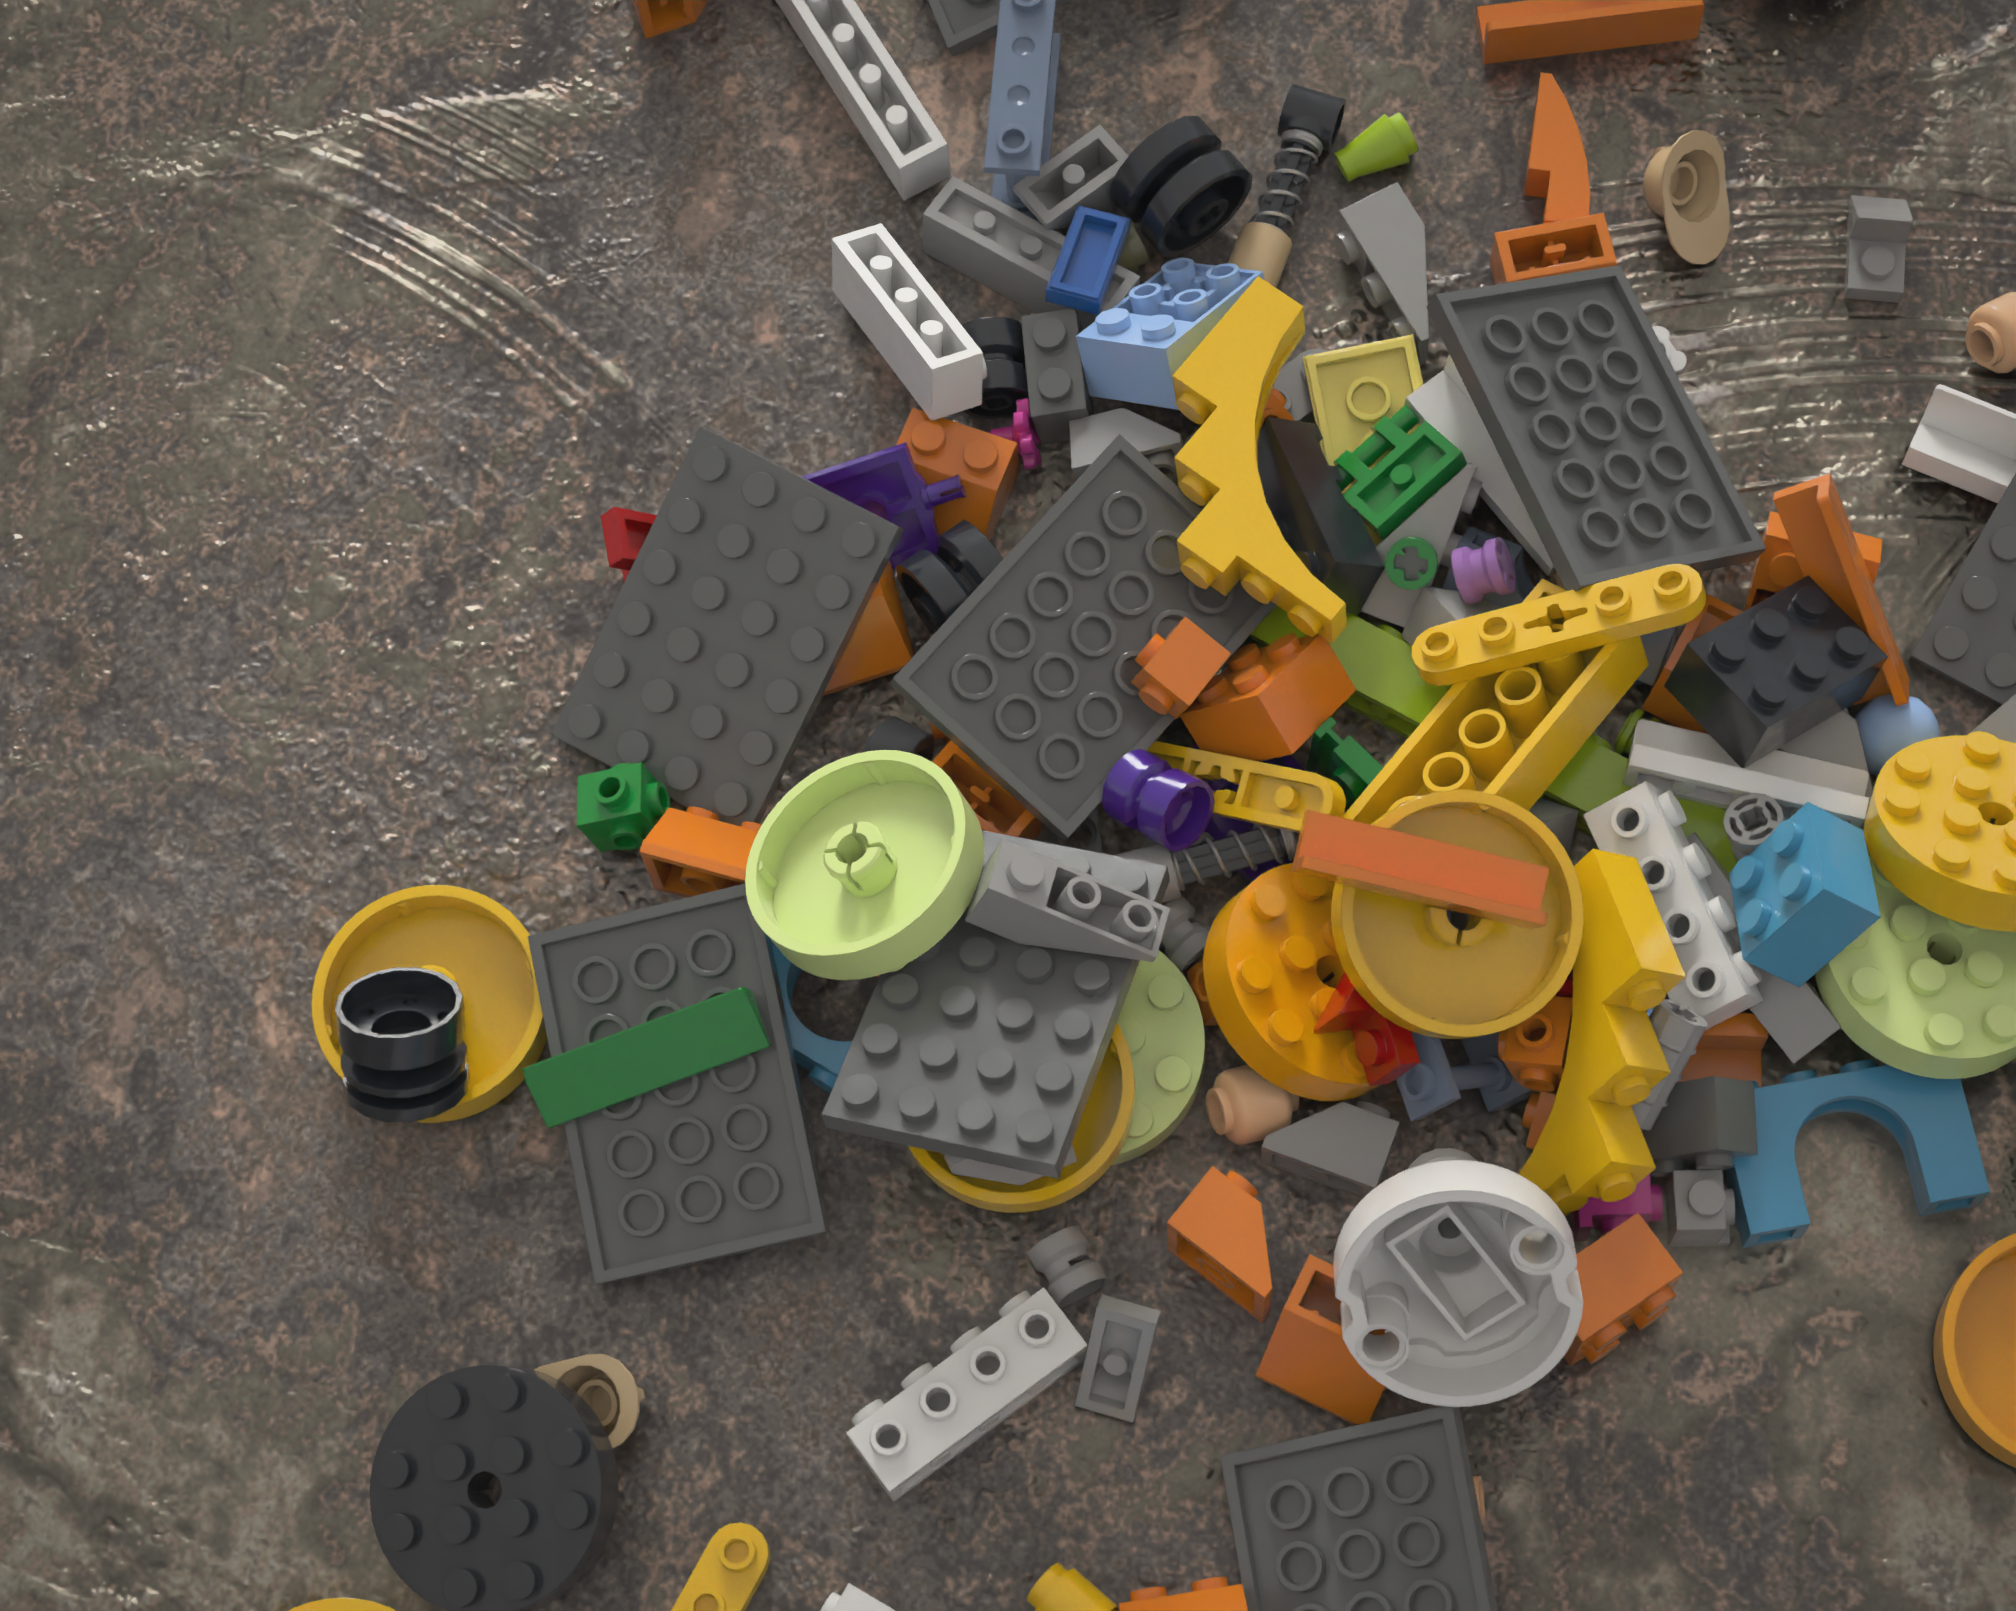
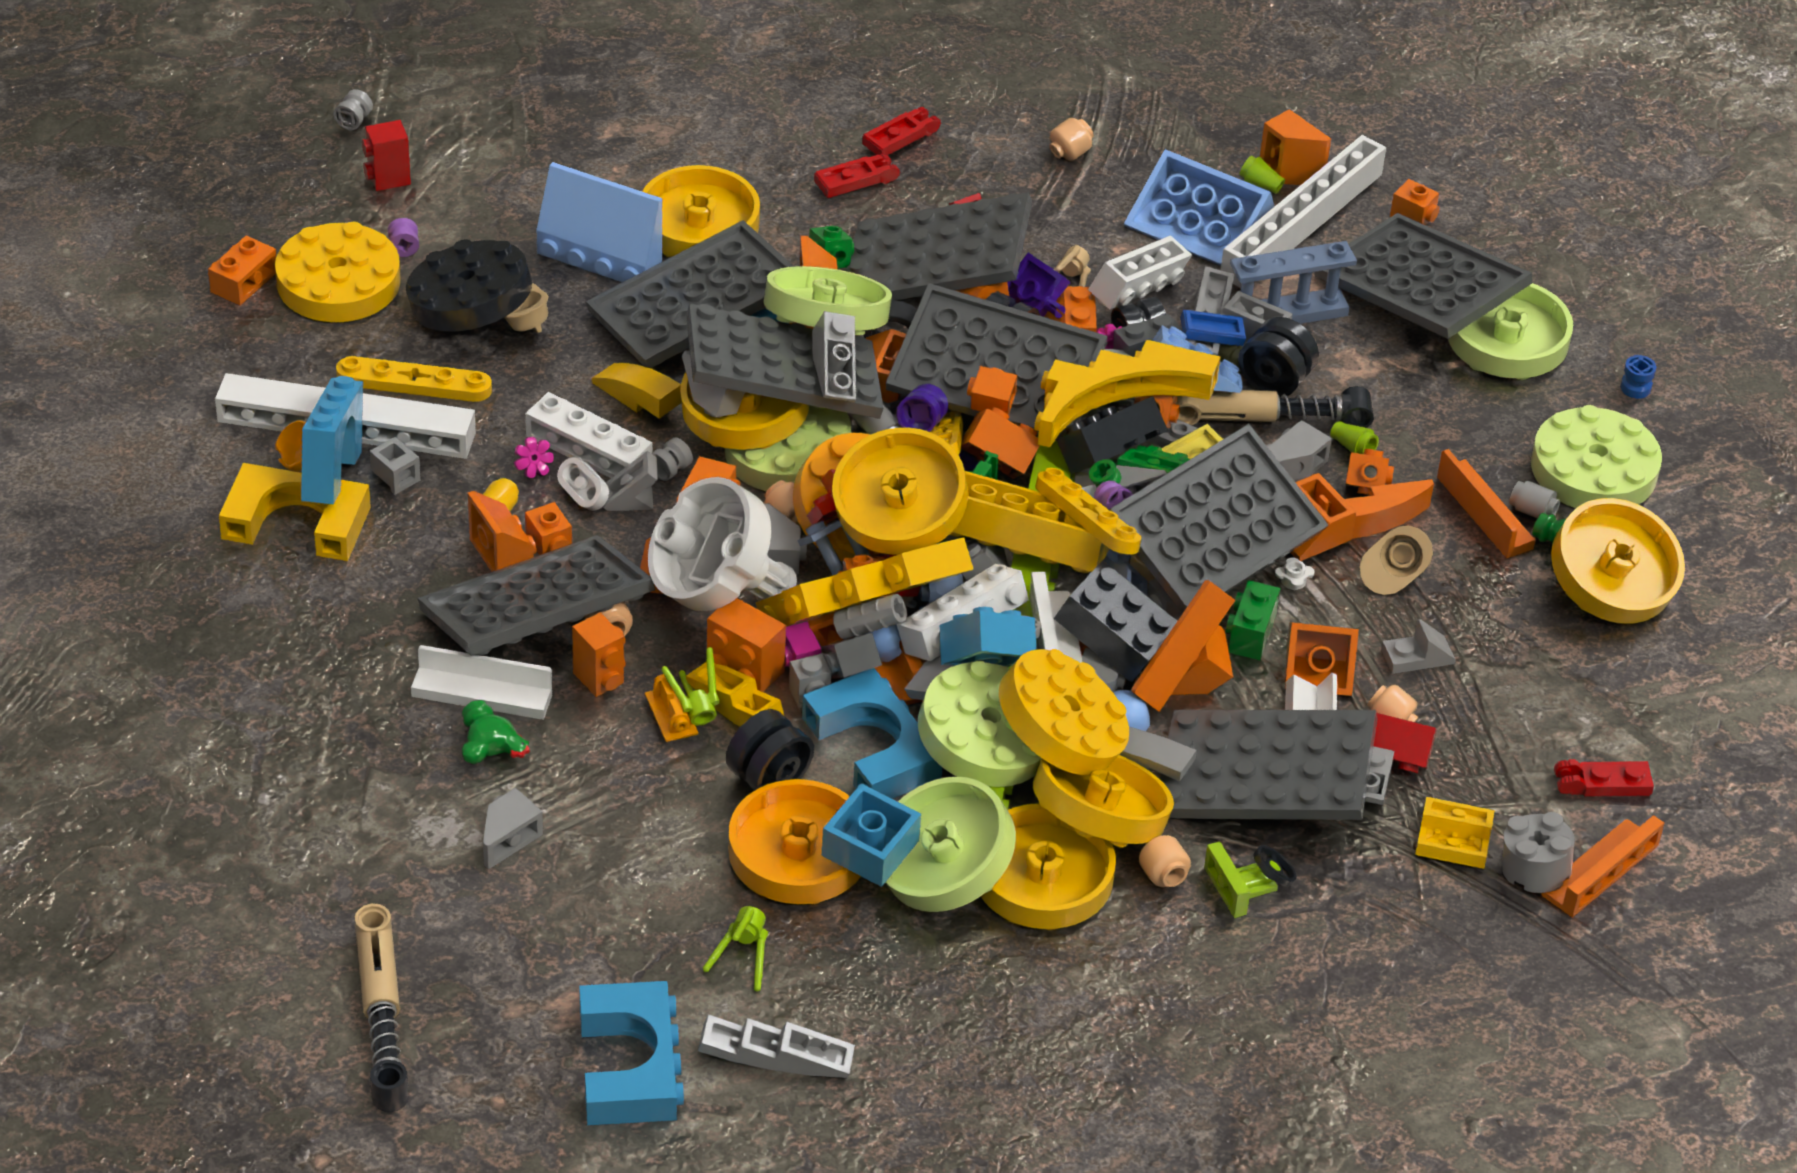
camera: 60 degrees right, 25 degrees down
black wheel [335,967,470,1122] -> none
green slope [522,987,771,1129] -> none
orange panel [1291,810,1549,930] -> none
none -> red brick [362,120,411,191]
none -> medium lavender wheel [388,218,419,257]
none -> dark pink plant [514,437,554,478]
none -> orange brick [525,502,572,555]
none -> light blue slope [536,162,662,282]
none -> white plate [557,457,609,511]
none -> orange brick [572,612,626,697]
none -> yellow slope [592,363,681,418]
none -> light orange hinge [645,674,698,742]
none -> lime plant [661,647,720,726]
none -> yellow slope [686,662,784,727]
none -> black wheel [726,709,814,791]
none -> red hinge [814,153,901,198]
none -> red hinge [862,107,941,155]
none -> light nougat head [1049,118,1094,161]
none -> tan plant [1054,245,1091,287]
none -> light blue slope [1124,149,1275,266]
none -> green brick [1226,580,1280,661]
none -> lime cone [1239,155,1285,194]
none -> orange slope [1285,622,1359,696]
none -> orange brick [1346,449,1394,495]

